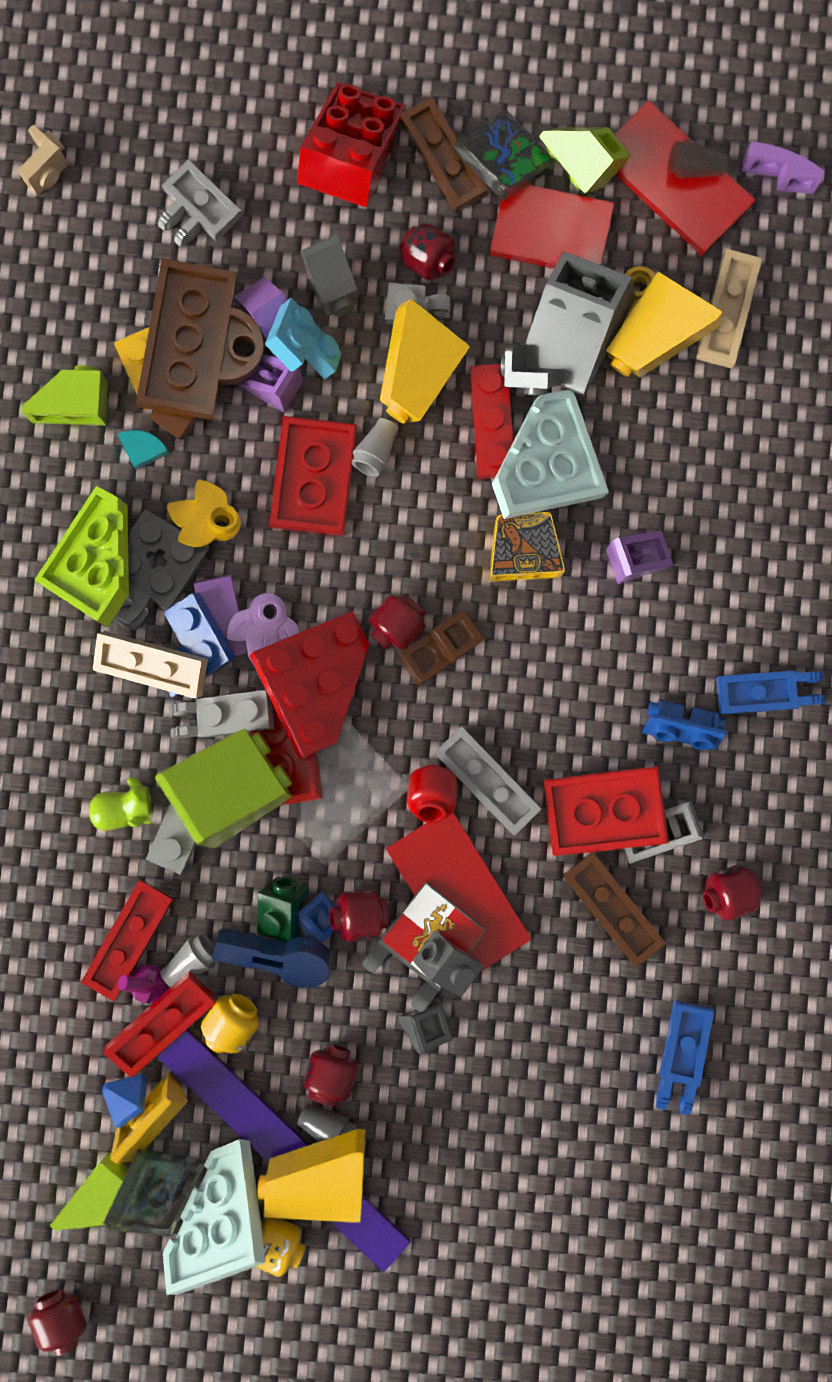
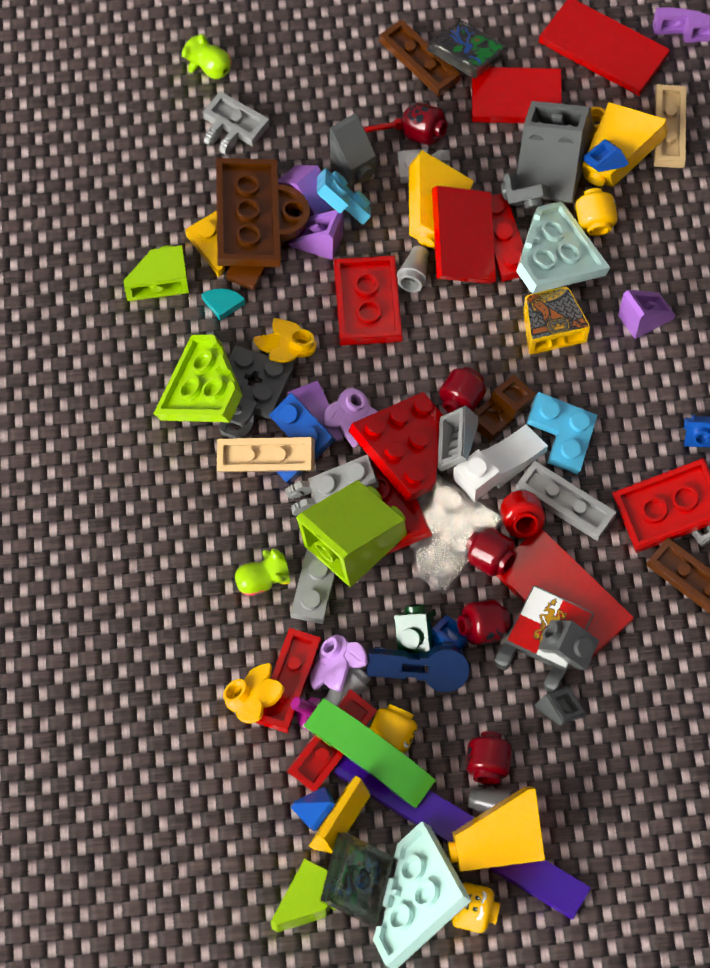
camera: 10 degrees left, 20 degrees down
tan bracket [17,125,68,196] -> none
red slope [297,81,406,208] -> none
slope [539,127,631,193] -> none
clear smoke cone [668,139,728,178] -> none
none -> lime animal [182,34,232,79]
none -> yellow plate [223,663,284,723]
none -> bright green slope [303,698,436,809]
none -> lavender plate [310,635,368,692]
none -> red hinge [363,118,402,133]
none -> red tile [432,186,496,284]
none -> light grey slope [437,406,478,471]
none -> white slope [453,424,548,502]
none -> dark red head [466,527,517,577]
none -> medium azure plate [526,392,598,475]
none -> yellow head [575,188,618,236]
none -> blue slope [582,139,629,172]

